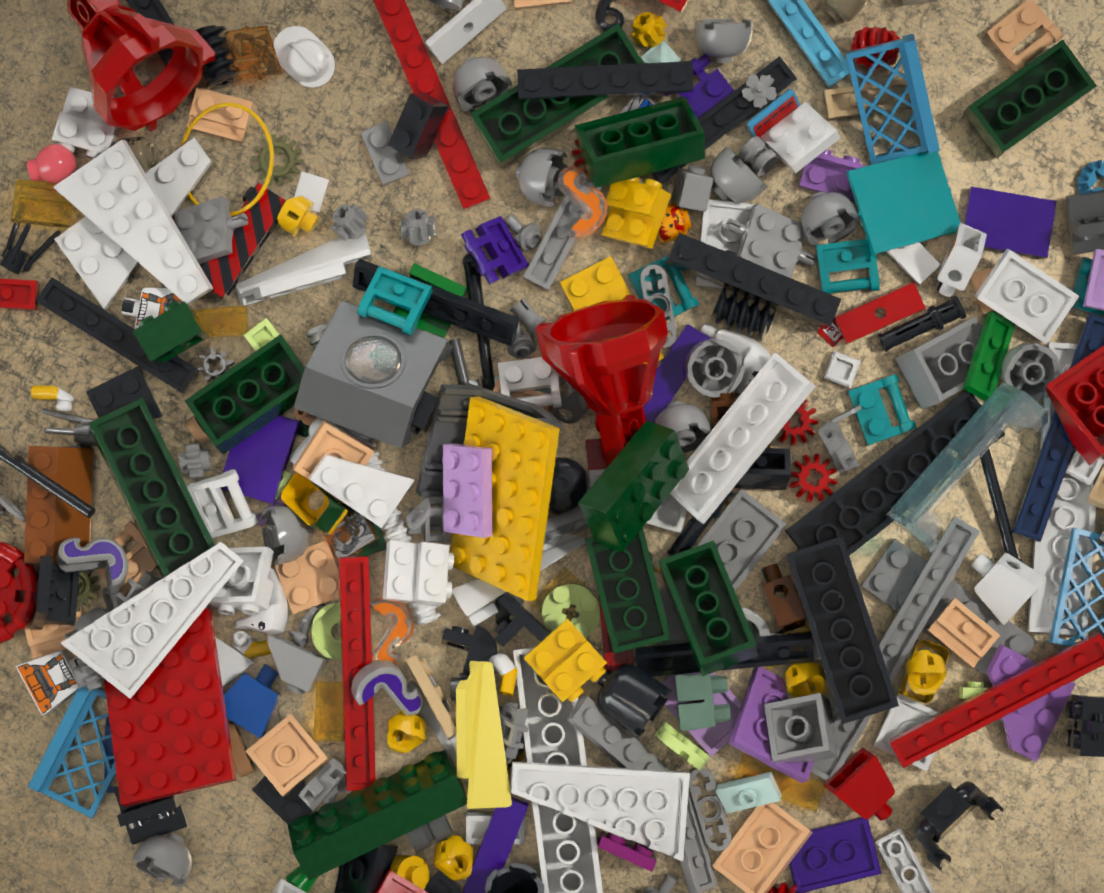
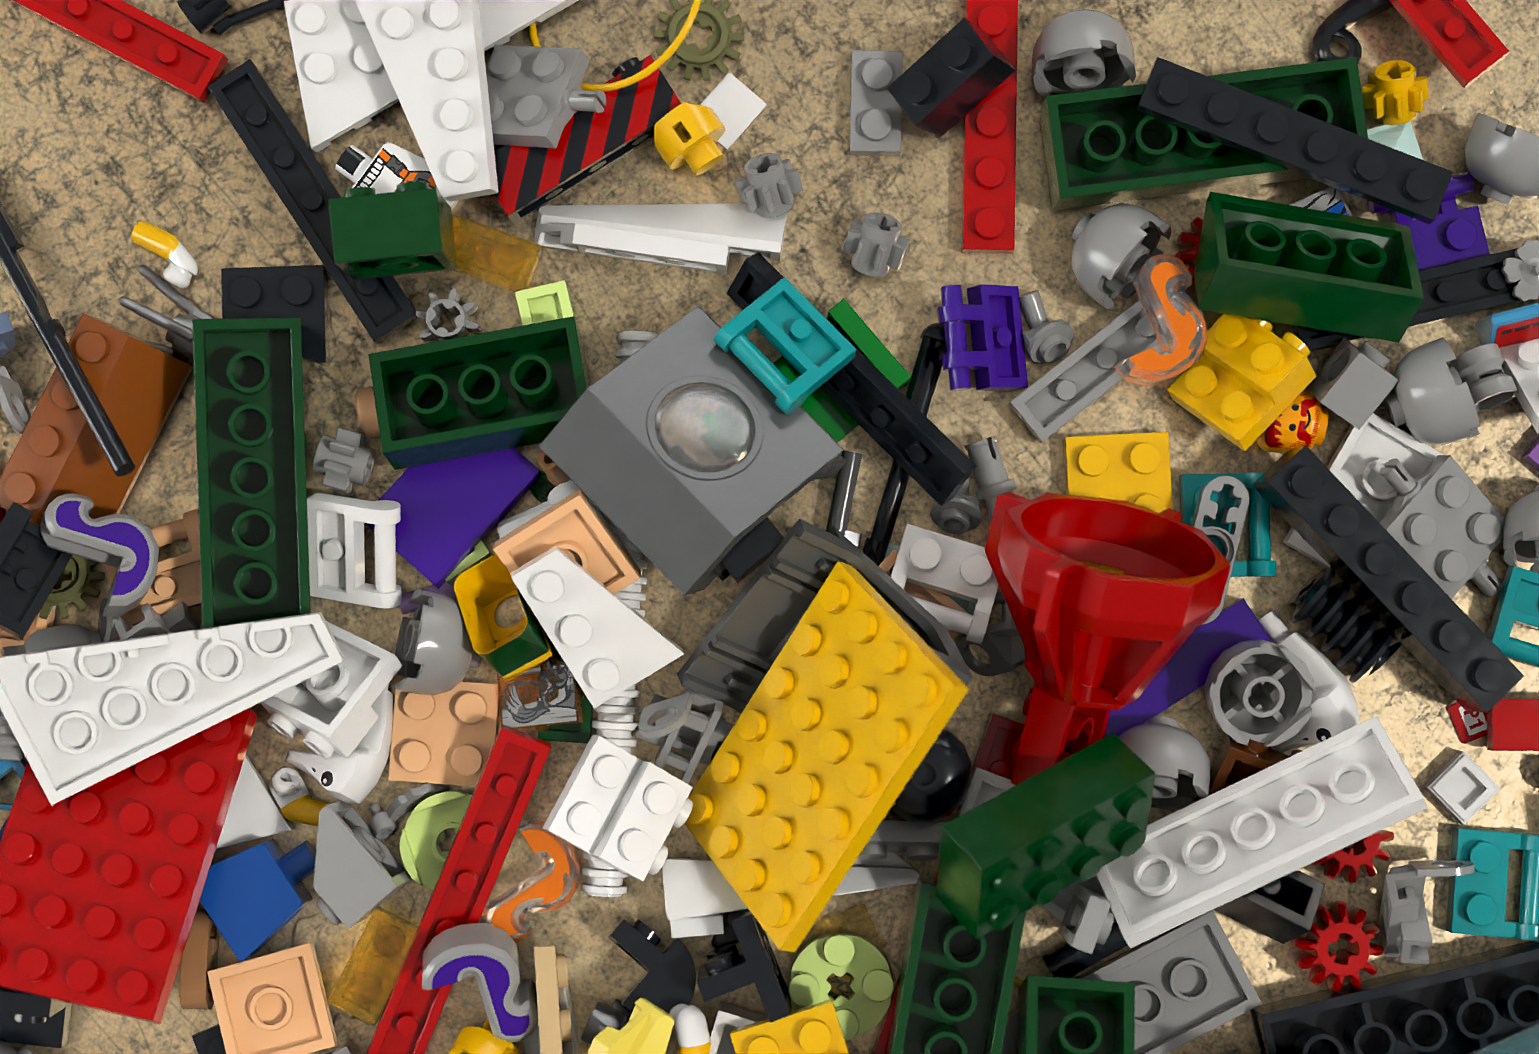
camera: 30 degrees right, 0 degrees up
lavender plate [443,443,492,538] -> none
none -> light grey plate [1058,884,1114,954]

